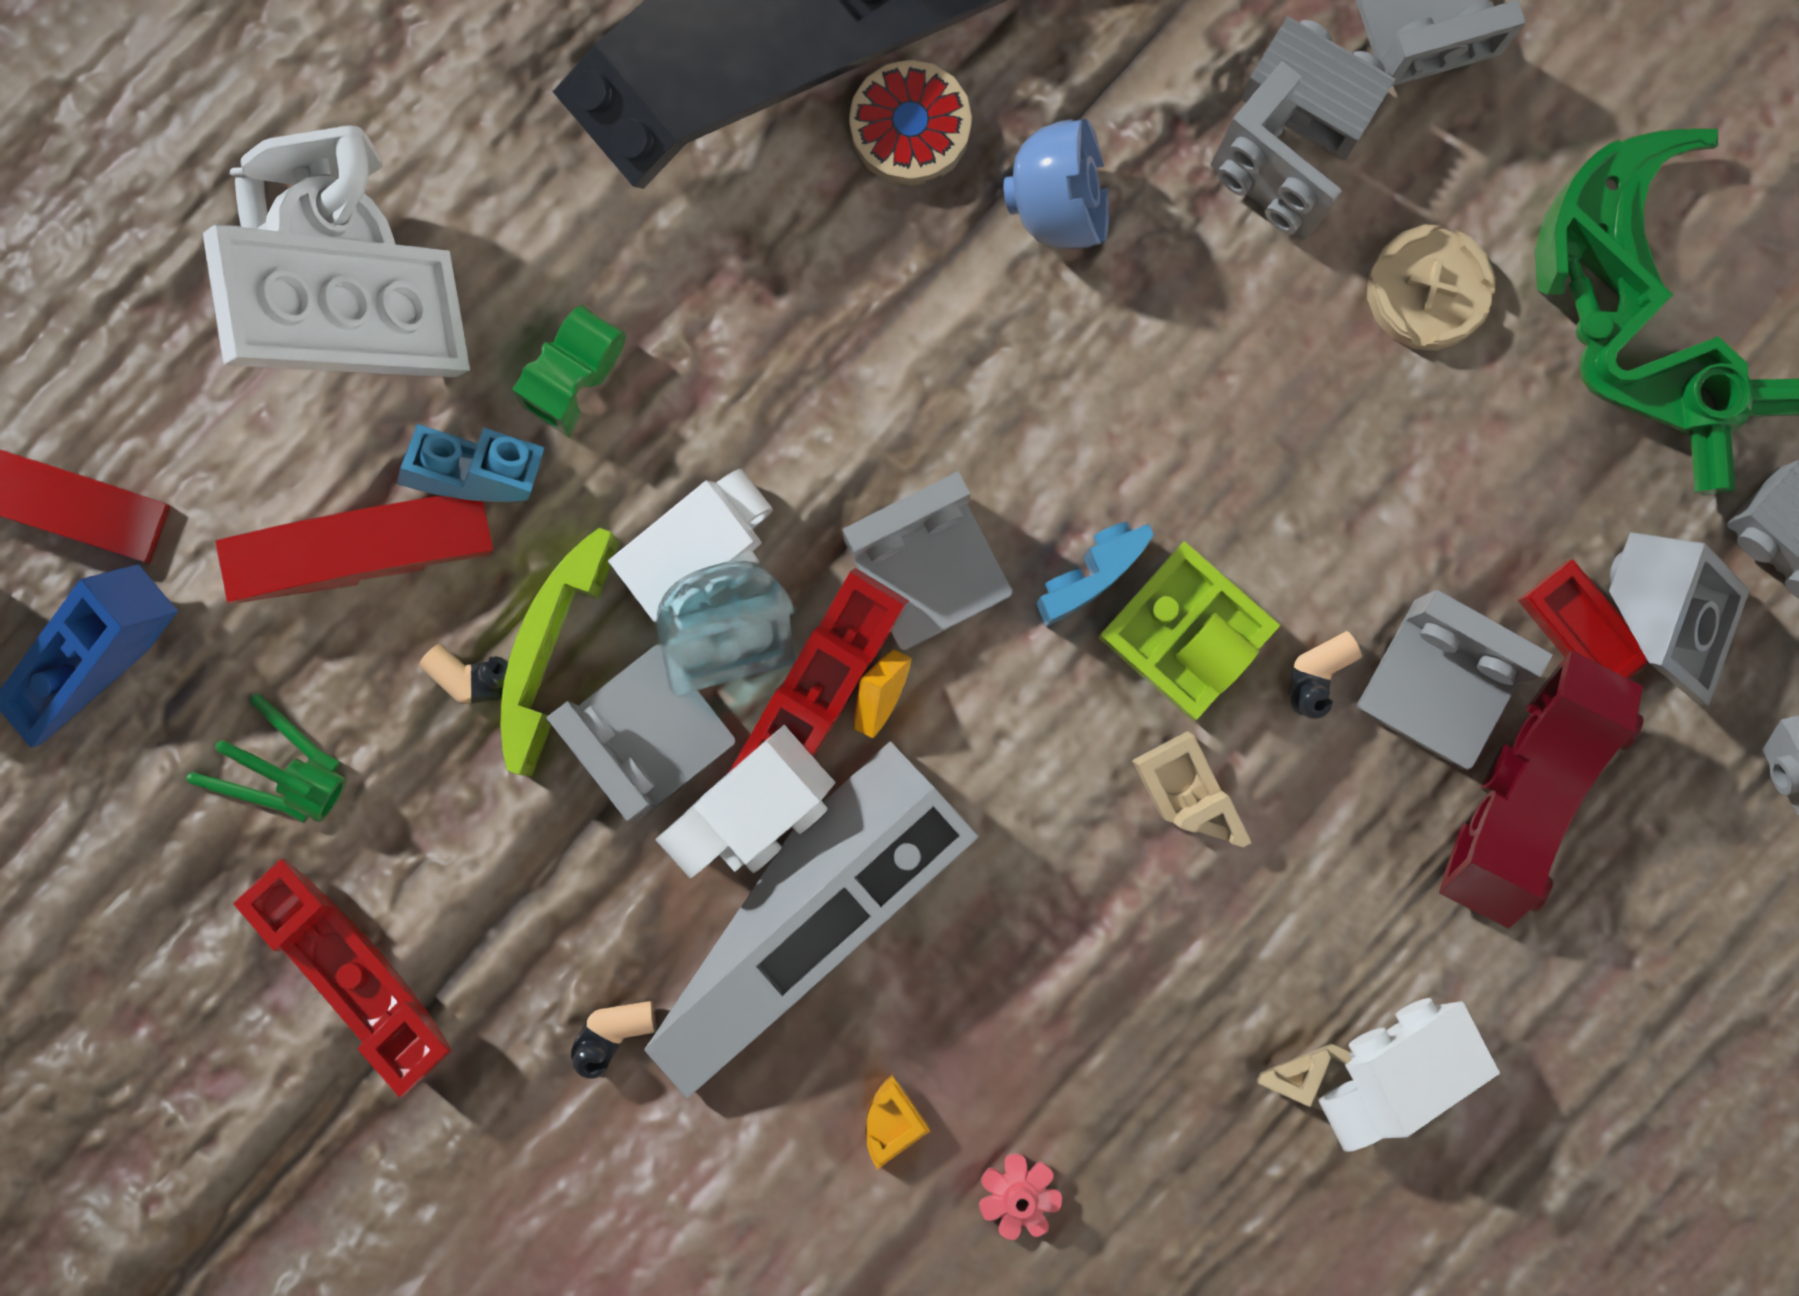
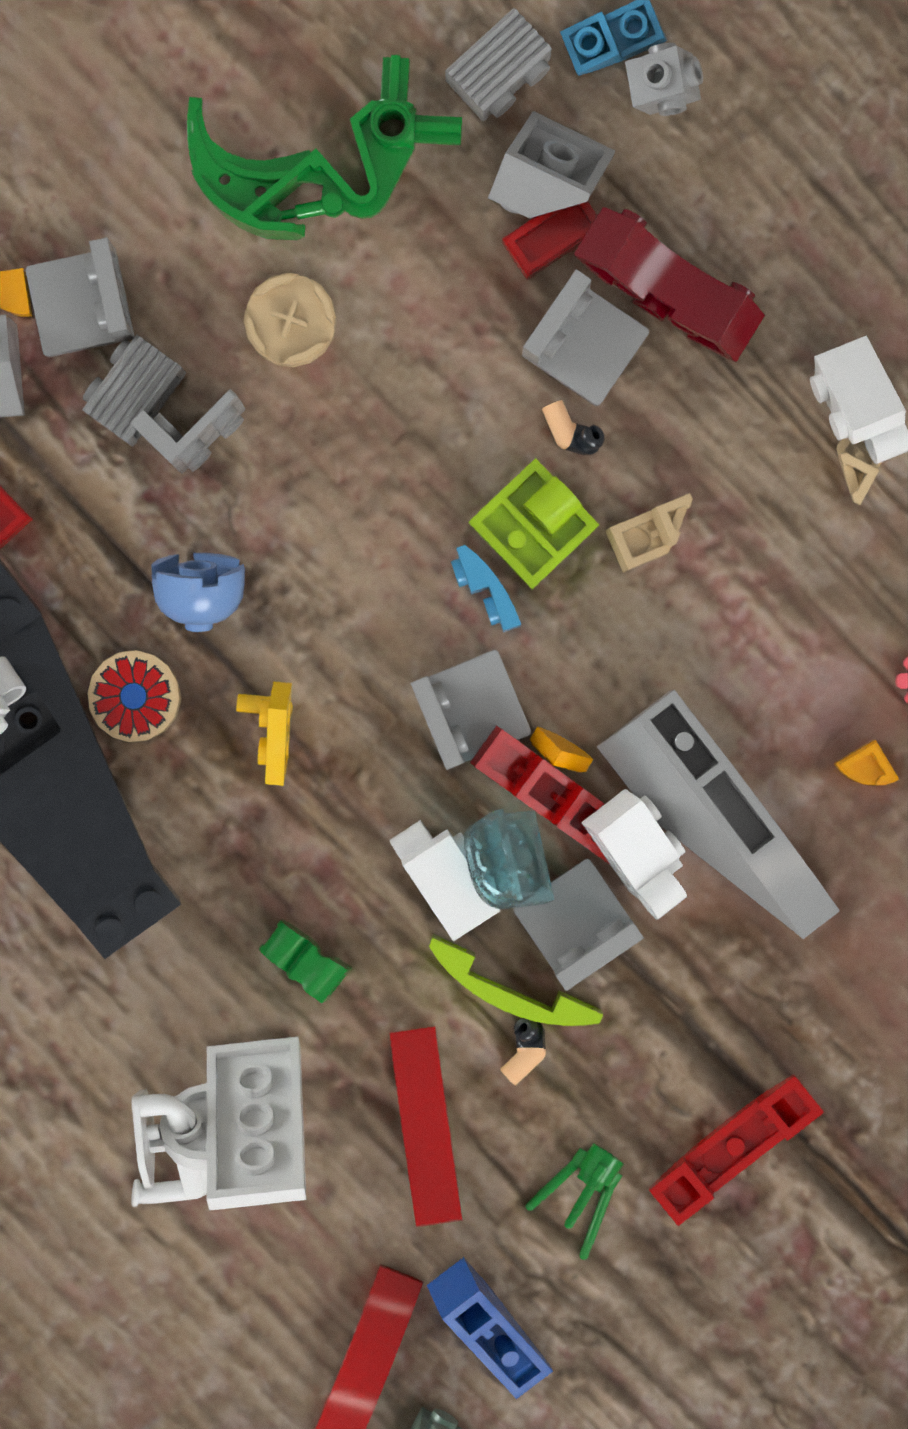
camera: 90 degrees left, 5 degrees up
dark azure slope [397,424,545,502] -> none
arm [571,1001,657,1079] -> none
none -> yellow plate [236,681,293,786]

